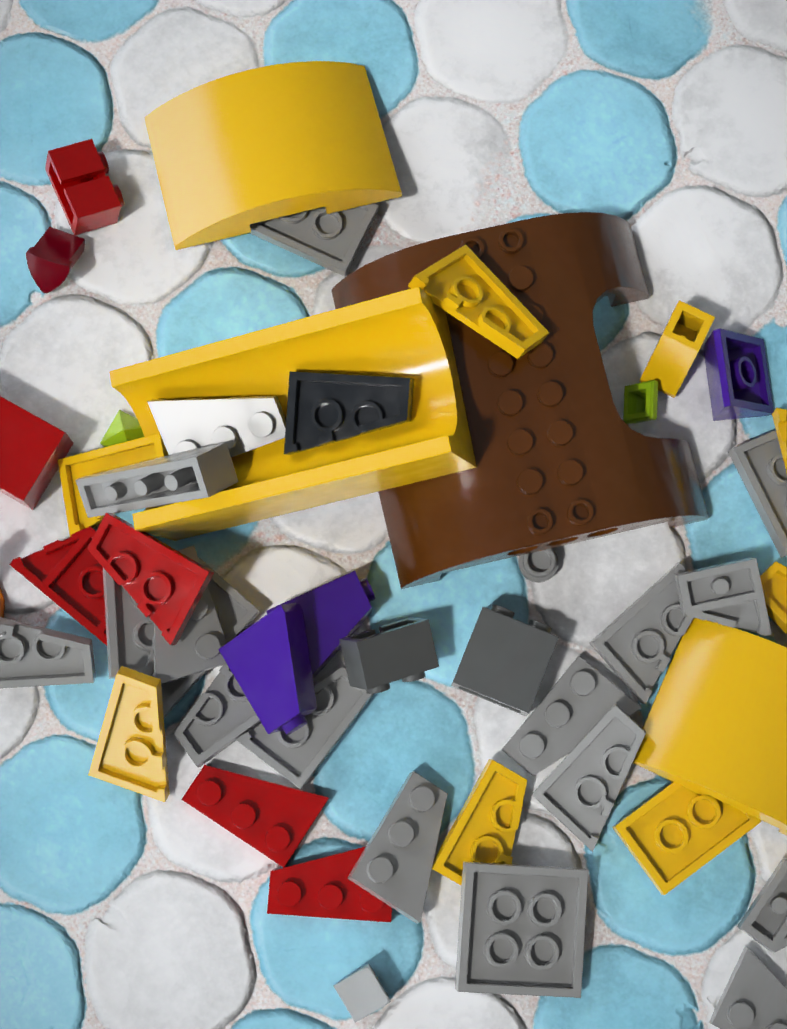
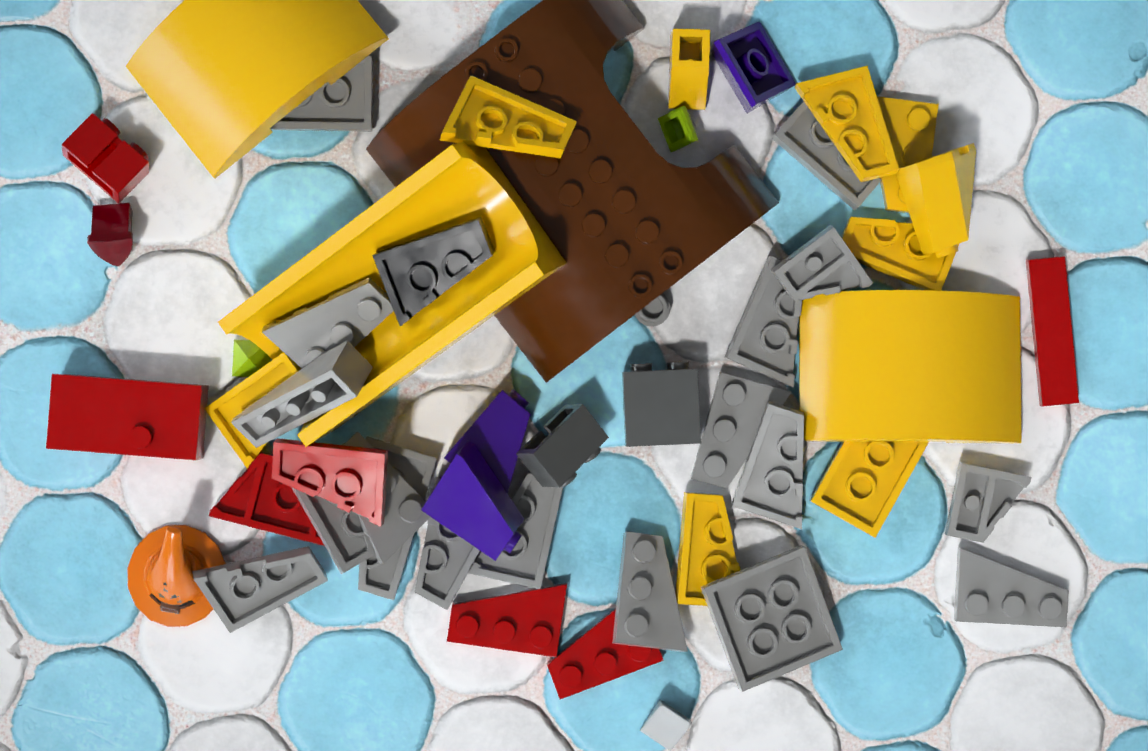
camera: 25 degrees left, 10 degrees up
yellow wing [88,666,170,802] -> none

